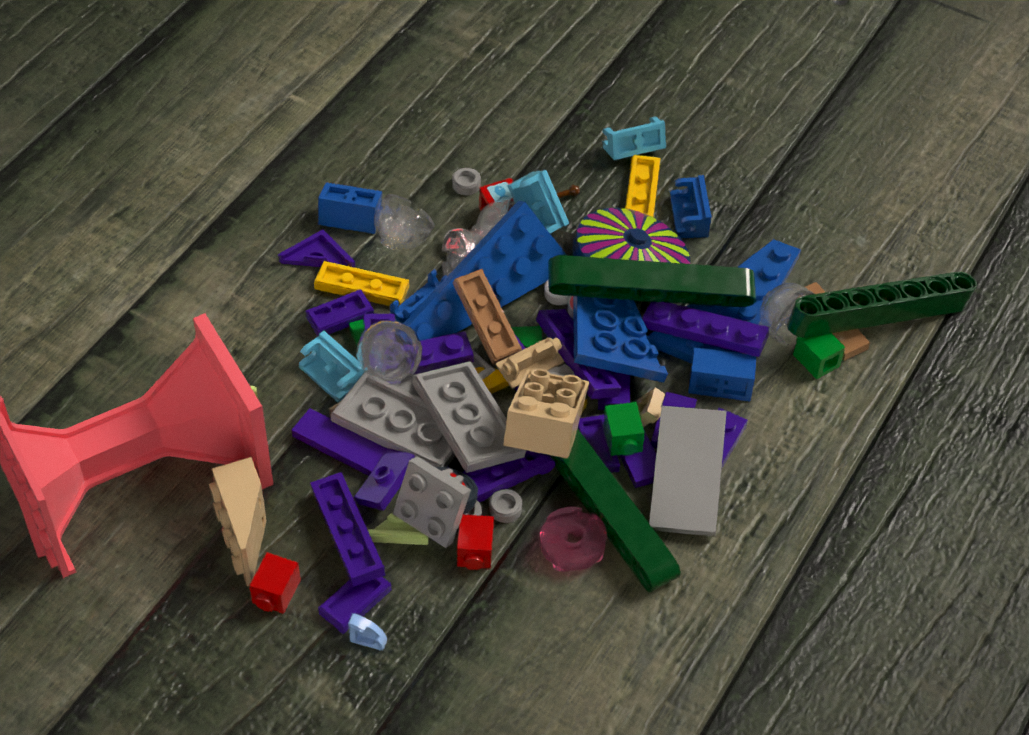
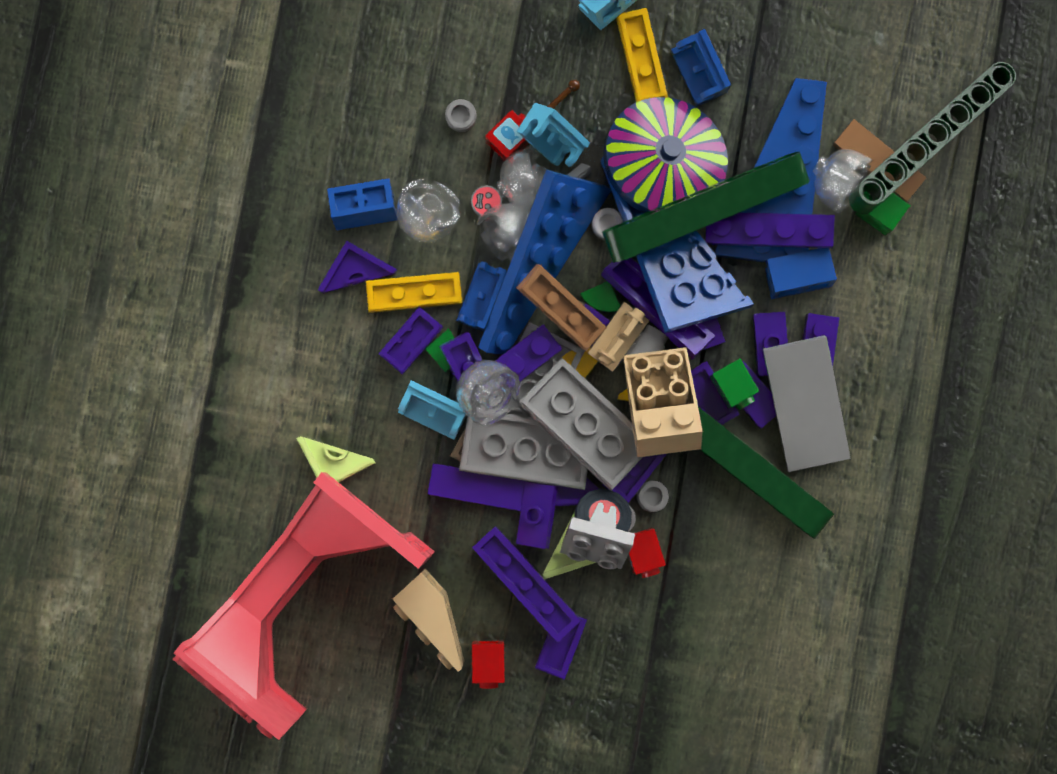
camera: 20 degrees left, 35 degrees up
light blue tile [349,613,387,650] -> none
clear pink plate [539,507,607,572] -> none
tan plate [637,387,665,427] -> none

